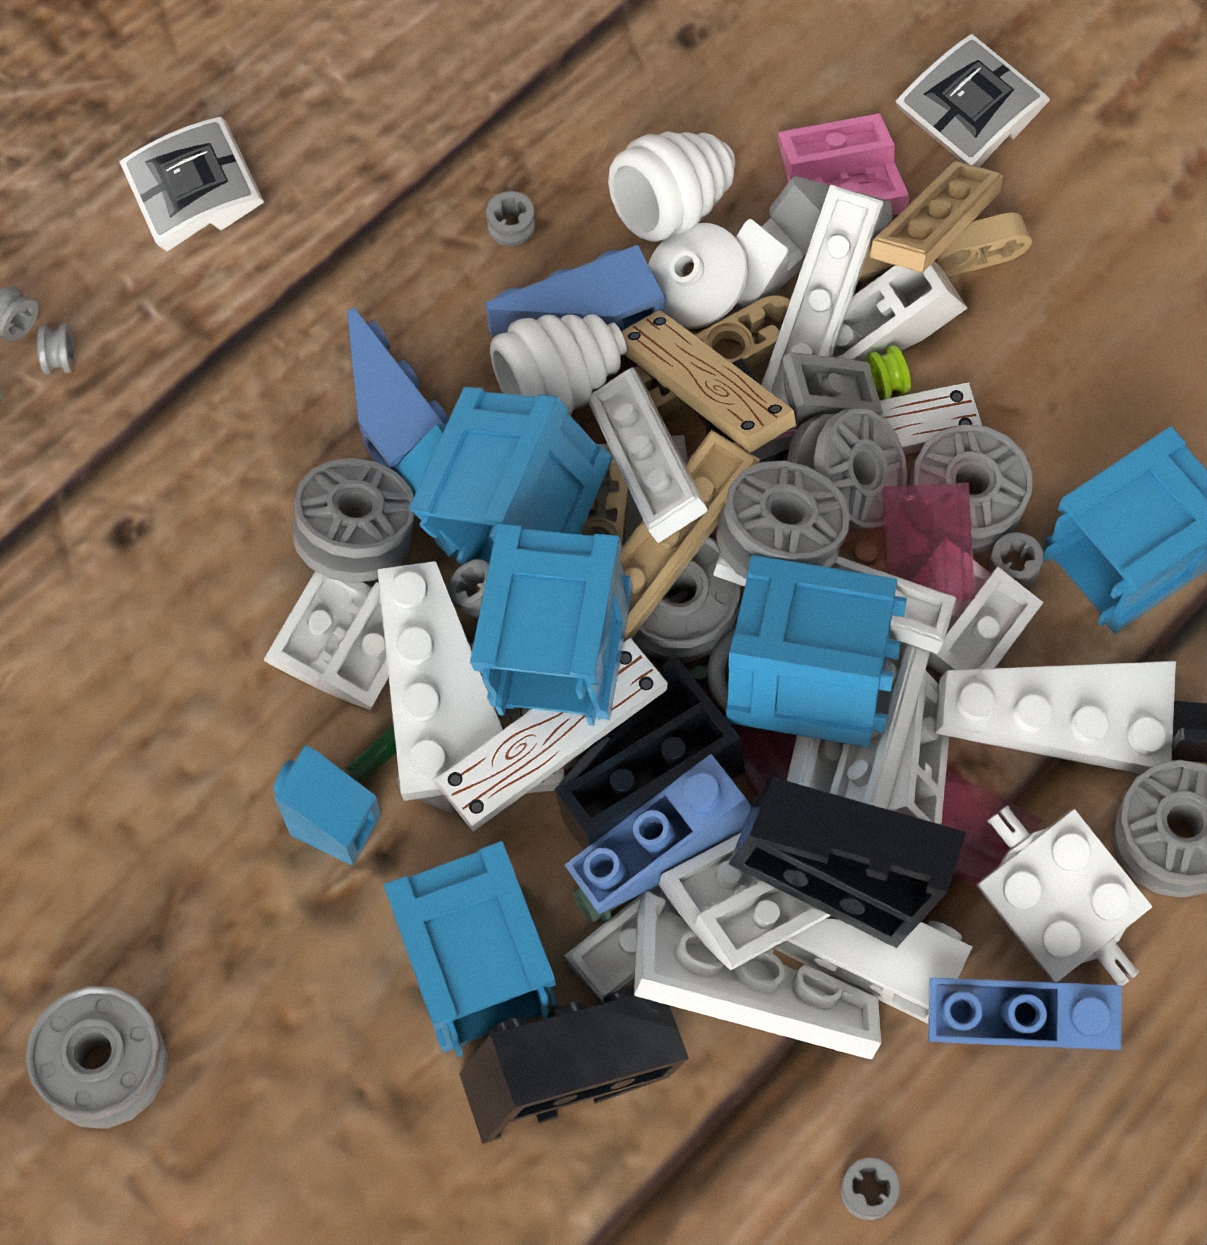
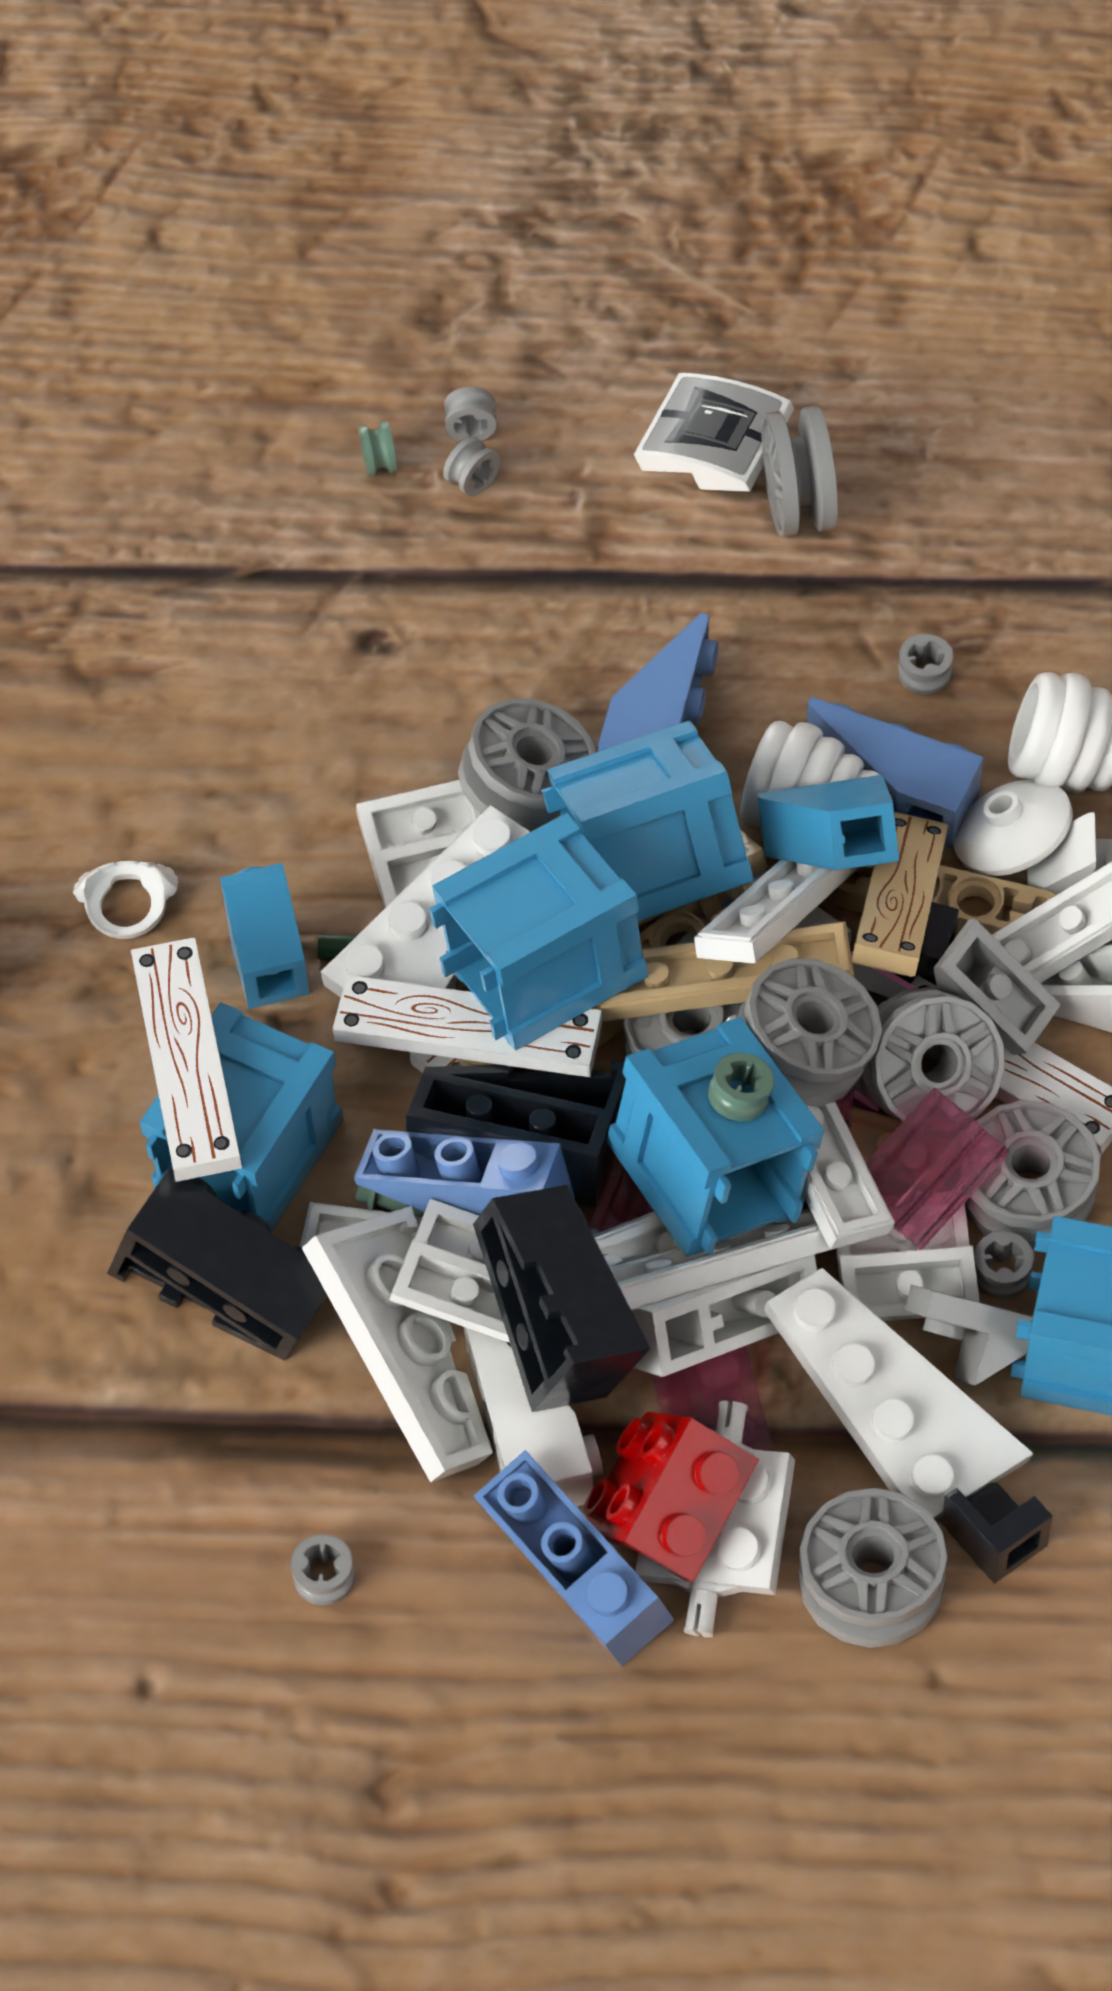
camera: 50 degrees right, 10 degrees down
lime bush [866,345,911,400] -> none
none -> white piece [73,861,178,939]
none -> white tile [131,937,242,1182]
none -> red bracket [583,1411,760,1583]
none -> sand green bush [708,1052,775,1122]
none -> dark azure slope [757,775,899,870]
none -> light grey wheel [761,406,838,537]
none -> light grey slope [904,1284,1033,1386]

